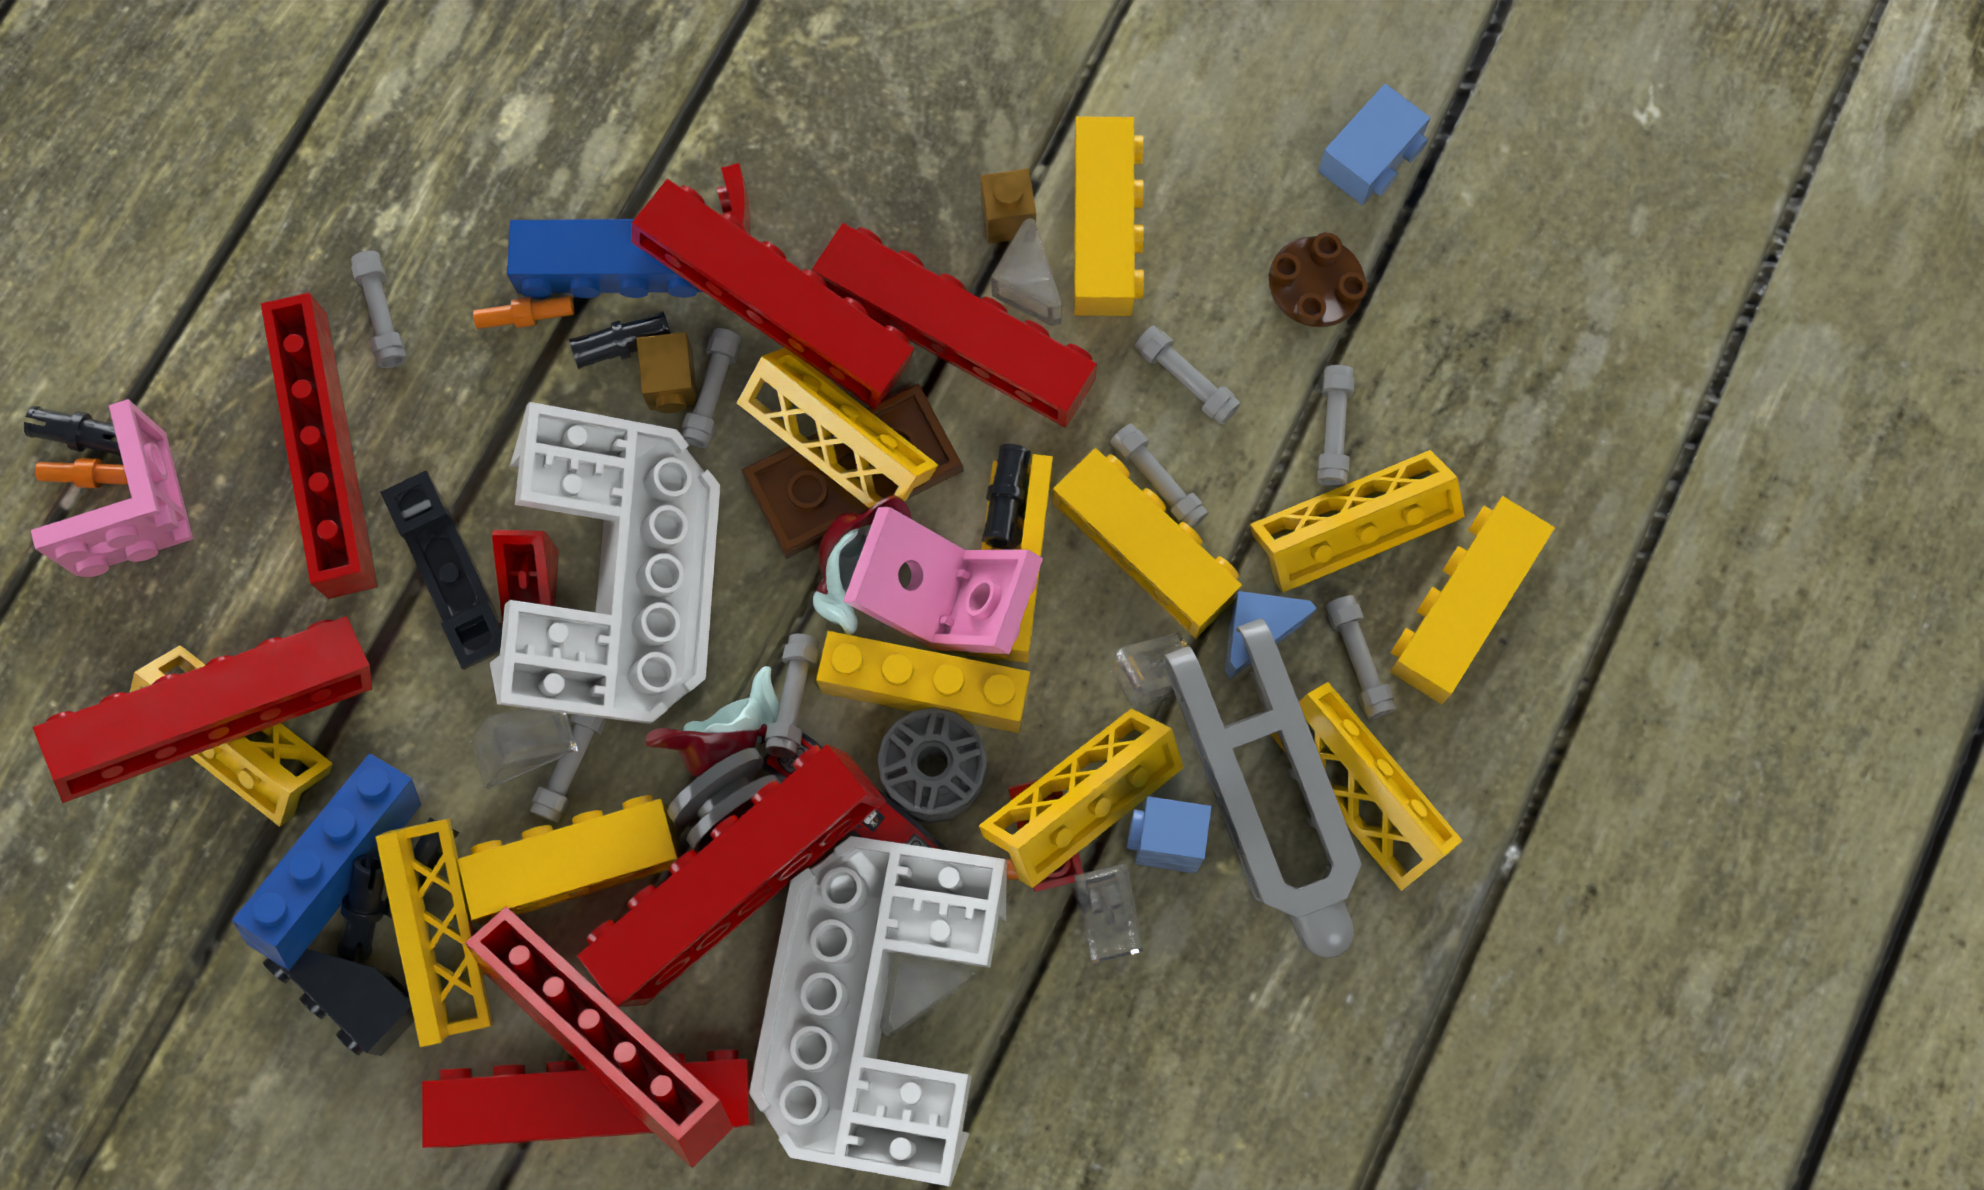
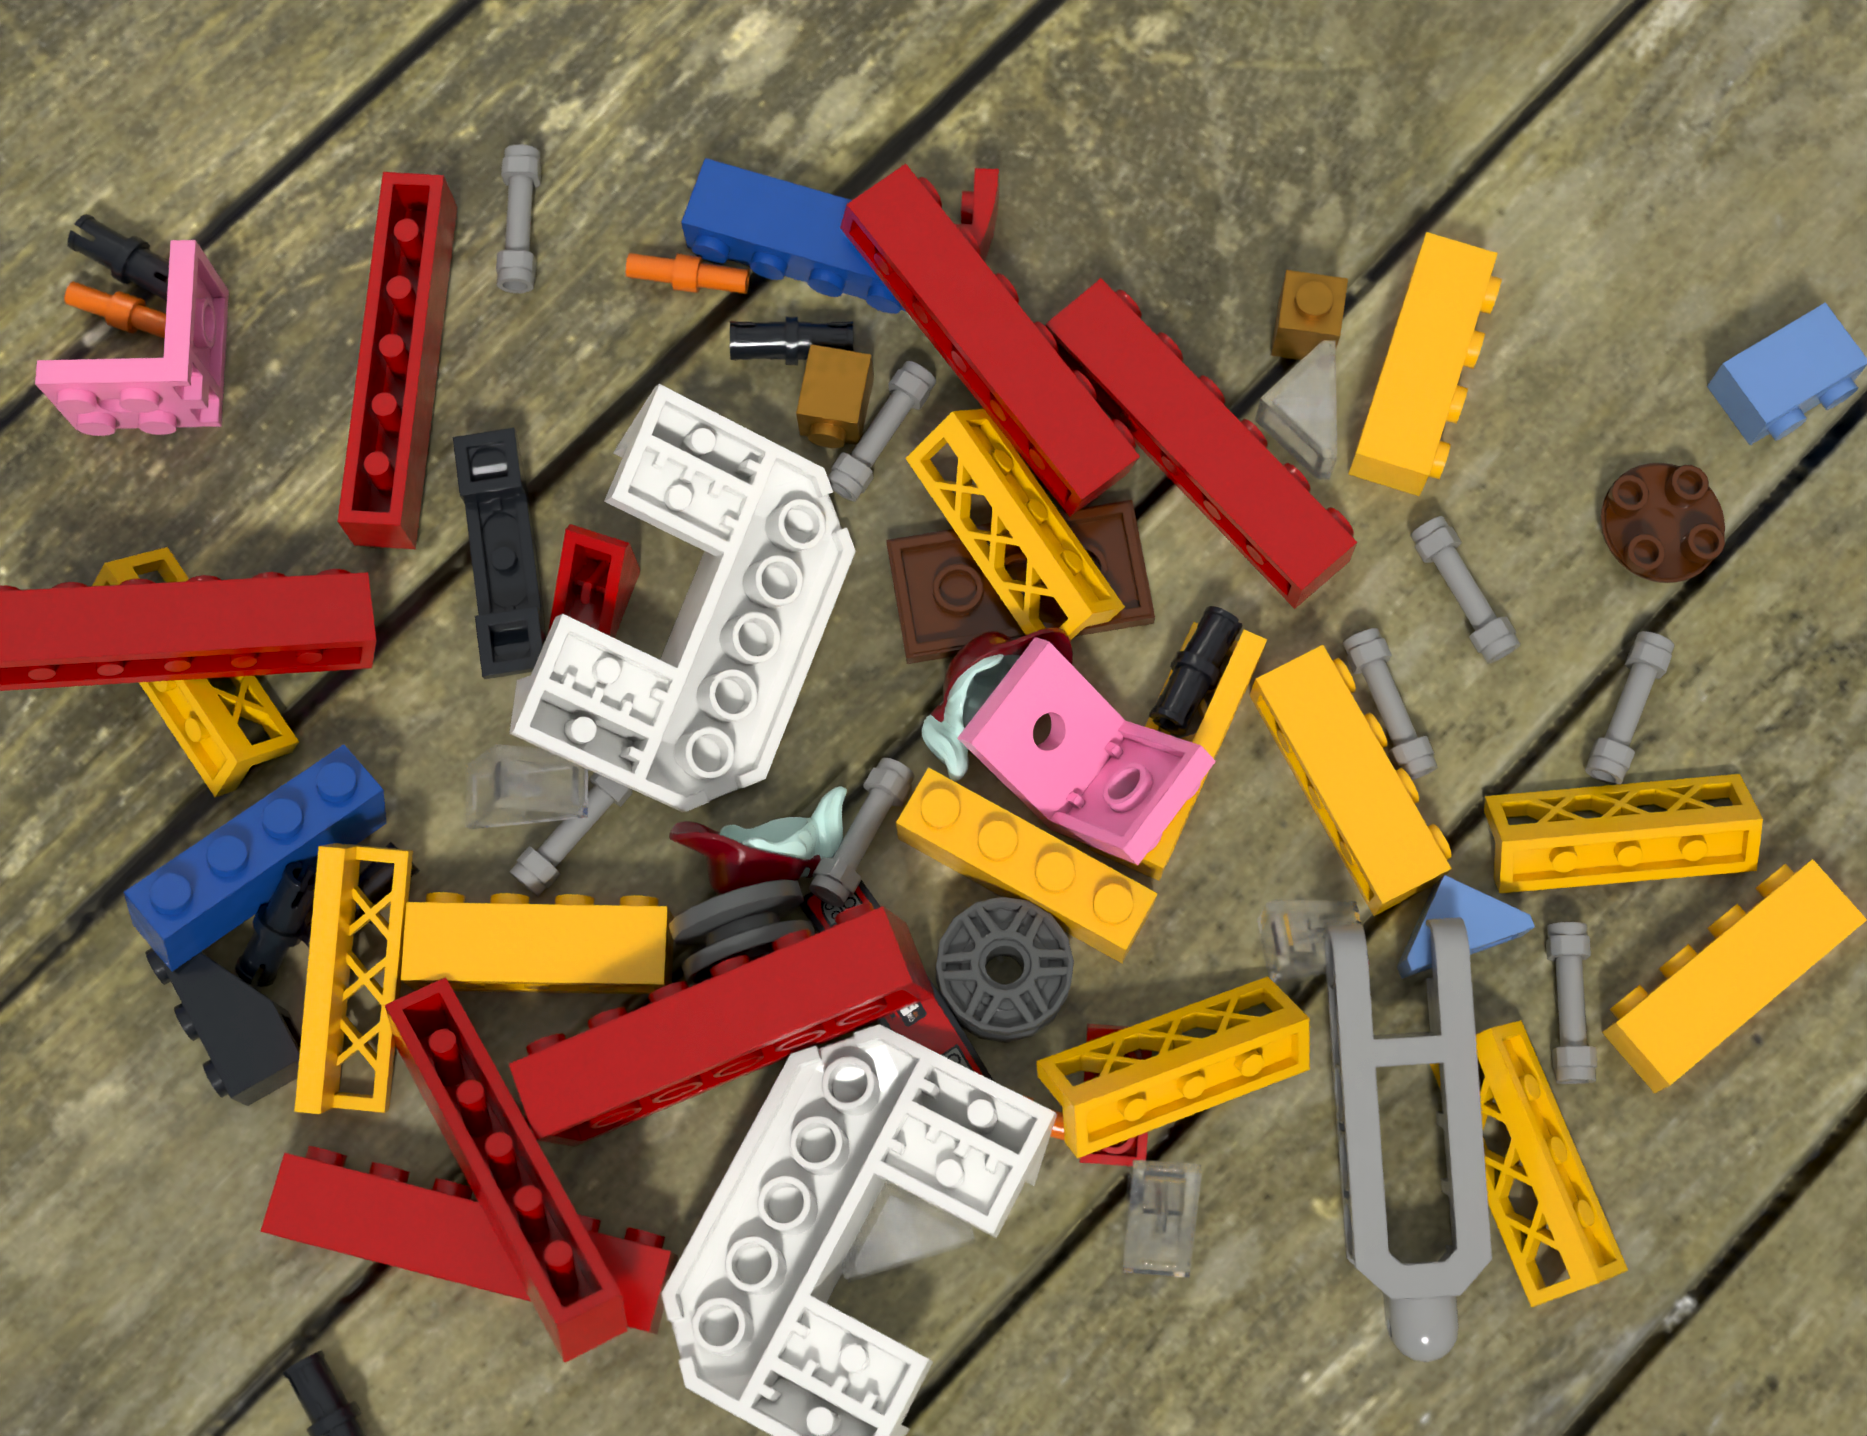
camera: 20 degrees right, 0 degrees up
medium blue brick [1127,796,1212,874] -> none

